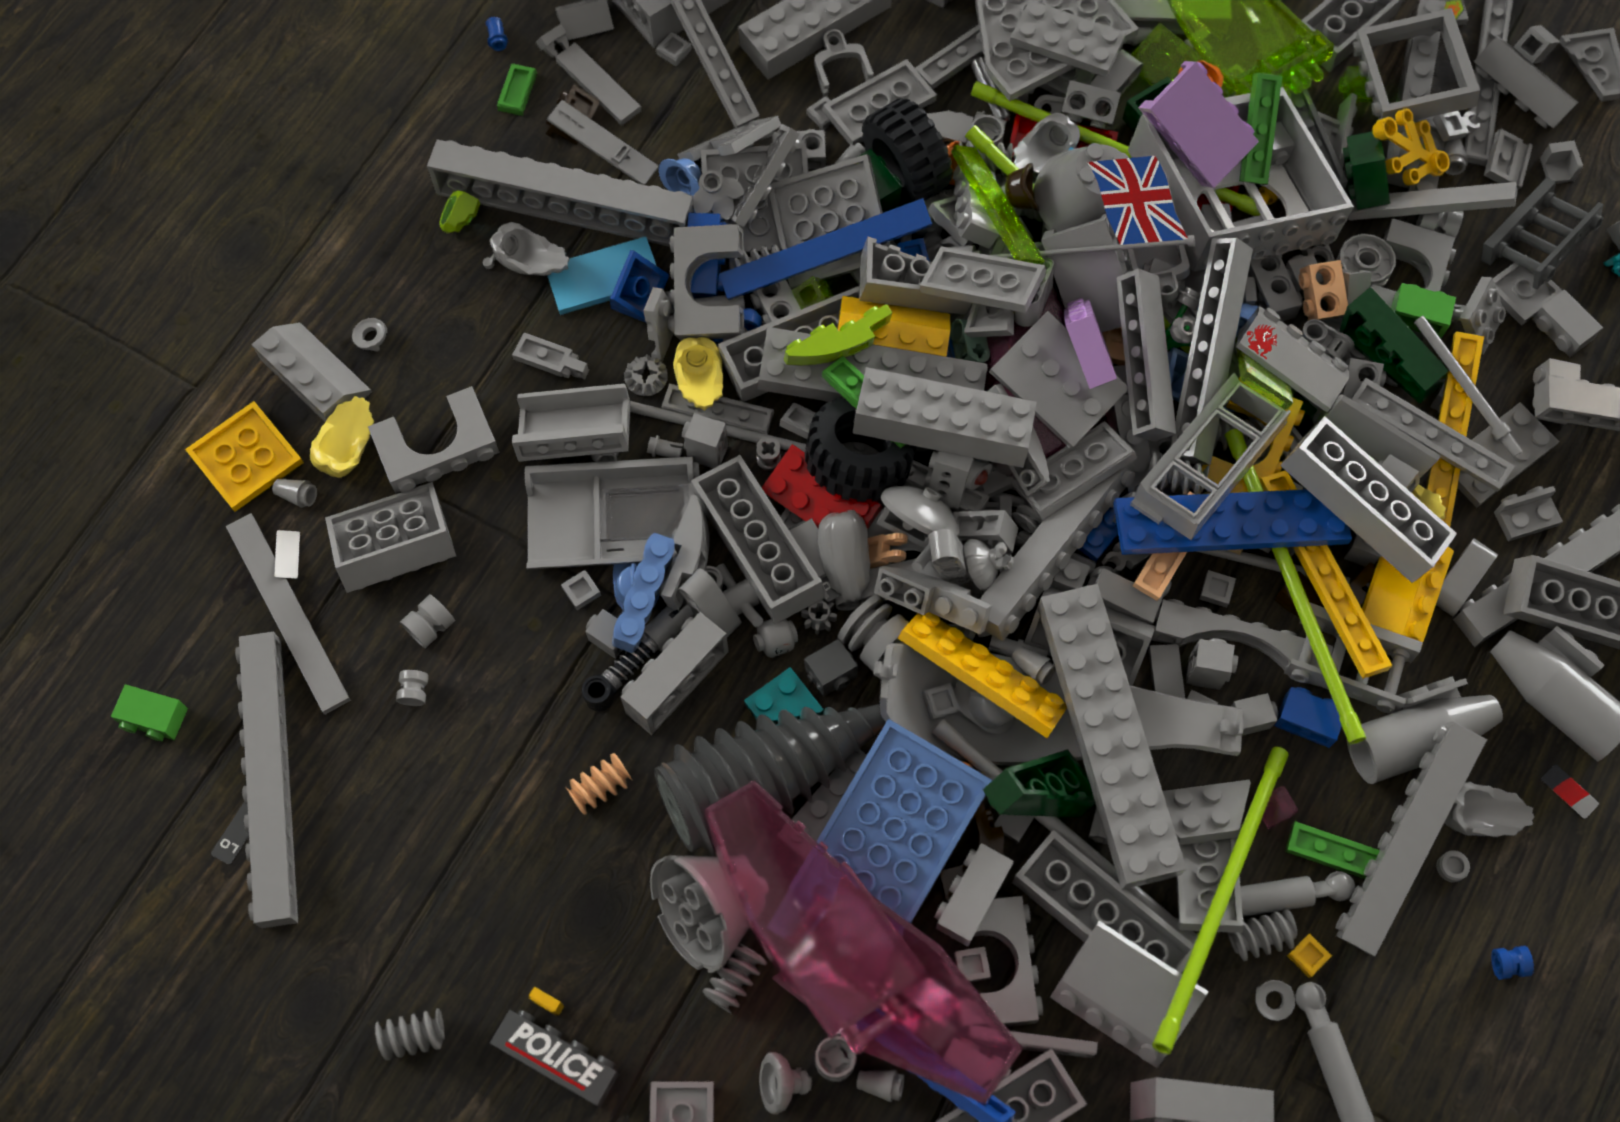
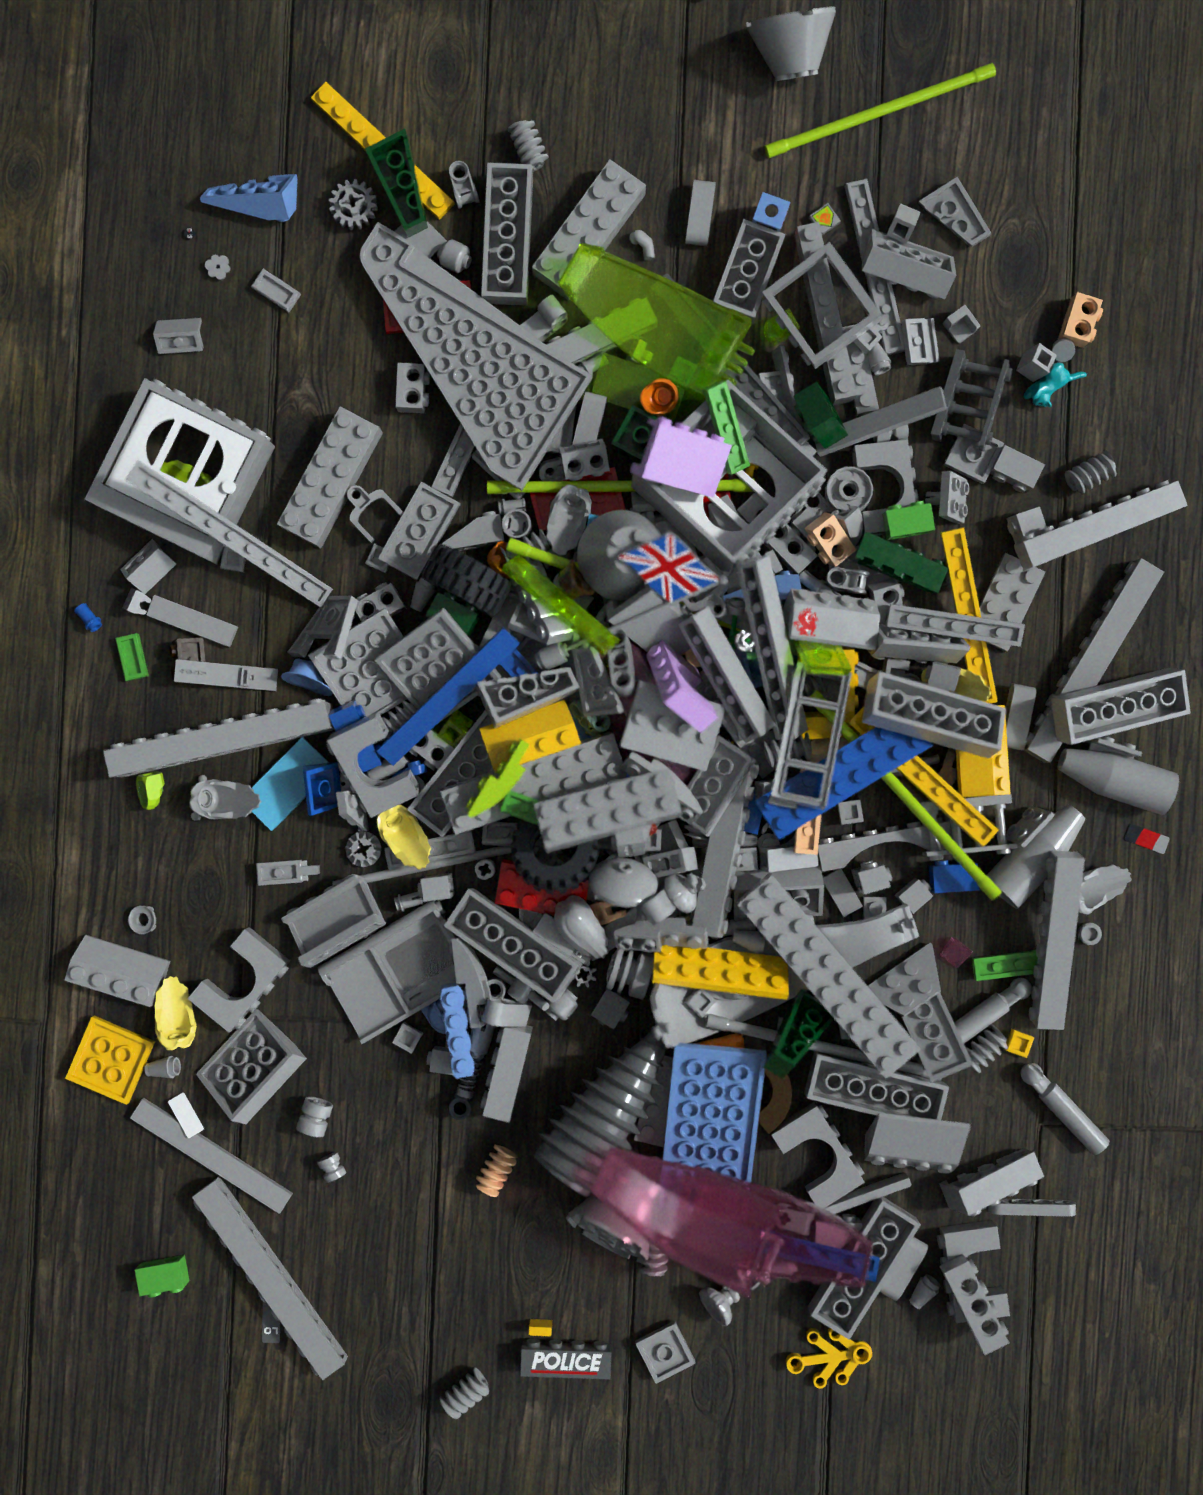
camera: 25 degrees left, 20 degrees up
light grey plate [693,170,745,220] -> none
light grey wing [731,124,800,227] -> none
teal wing [744,667,824,723] -> none
light grey plate [920,247,1046,313] -> none
light grey brick [934,843,1014,947] -> none
light grey plate [954,947,991,984] -> none
light grey plate [1009,0,1126,78] -> none
lime piece [1152,747,1289,1054] -> none
light grey piece [1255,980,1295,1021] -> none
yellow plant [1372,108,1450,186] -> none
light grey bar [1414,316,1523,457] -> none
blue wheel [1491,945,1534,980] -> none
light grey bracket [1494,486,1563,542] -> none

